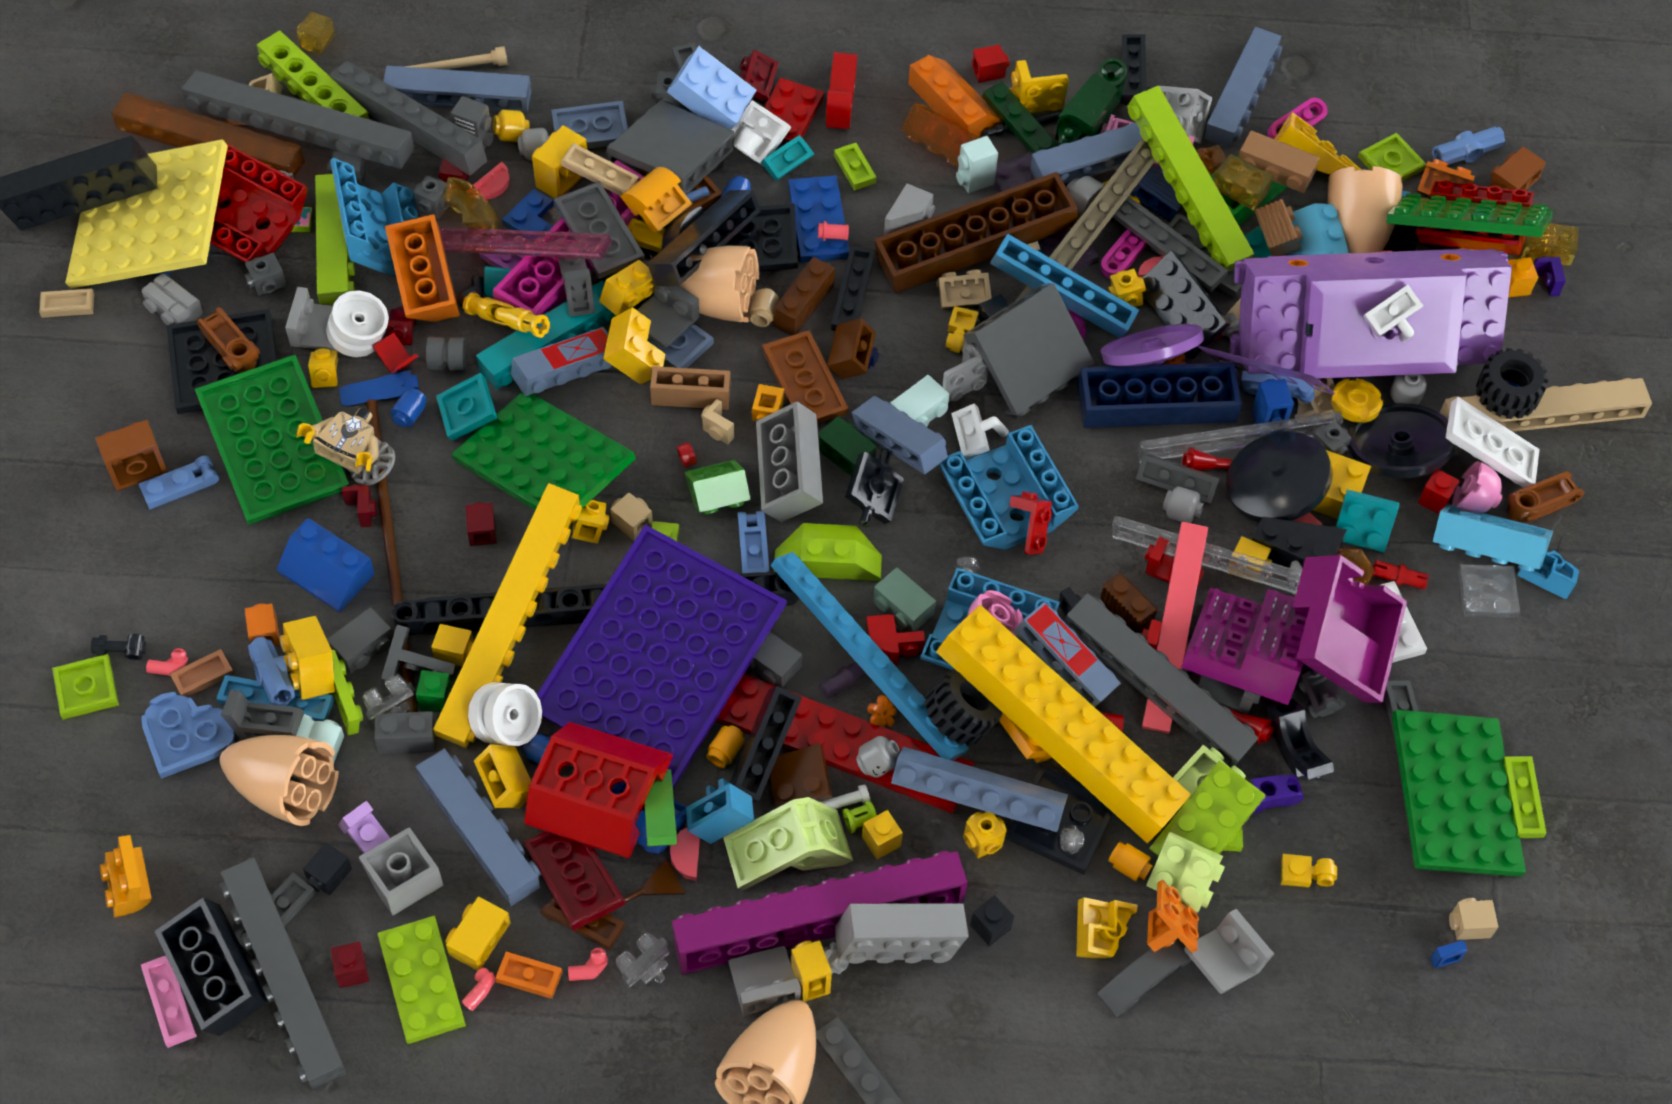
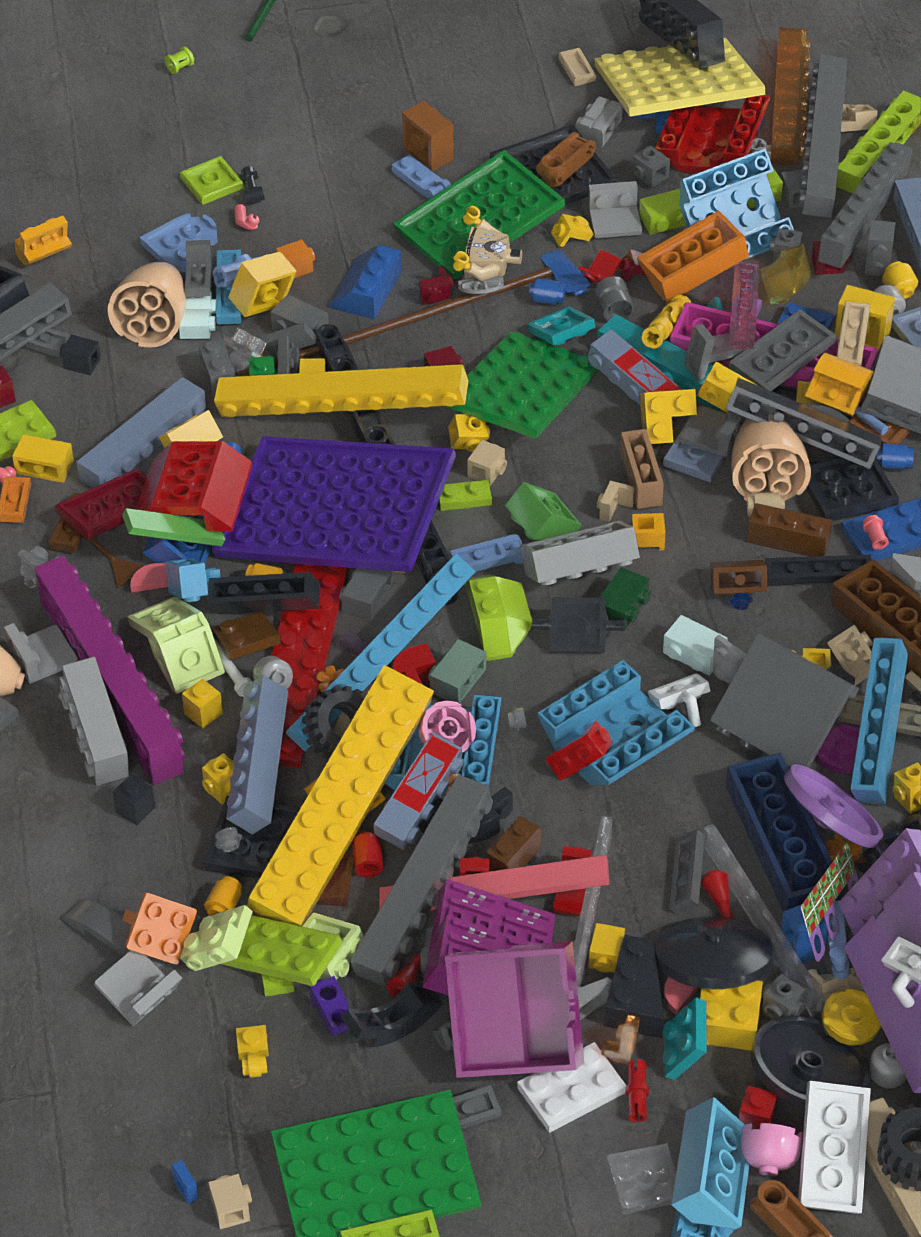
camera: 80 degrees right, 10 degrees down
nougat tile [170,649,234,698] -> none
white wheel [326,291,389,357] -> none
lime plate [332,650,363,736] -> none
lavender bracket [338,800,390,854] -> none
light grey slope [359,827,443,915] -> none
coral tile [467,162,510,200] -> none
white wheel [468,682,542,746] -> none
coral arm [568,948,608,981] -> none
red axle [676,442,697,468] -> none
dark orange plate [762,330,849,424] -> none
yellow brick [791,940,832,1002] -> none
lime bush [842,800,877,834] -> none
sand blue brick [852,396,948,475] -> none
yellow slope [1076,897,1138,958] -> none
light grey head [1163,486,1204,523] -> none

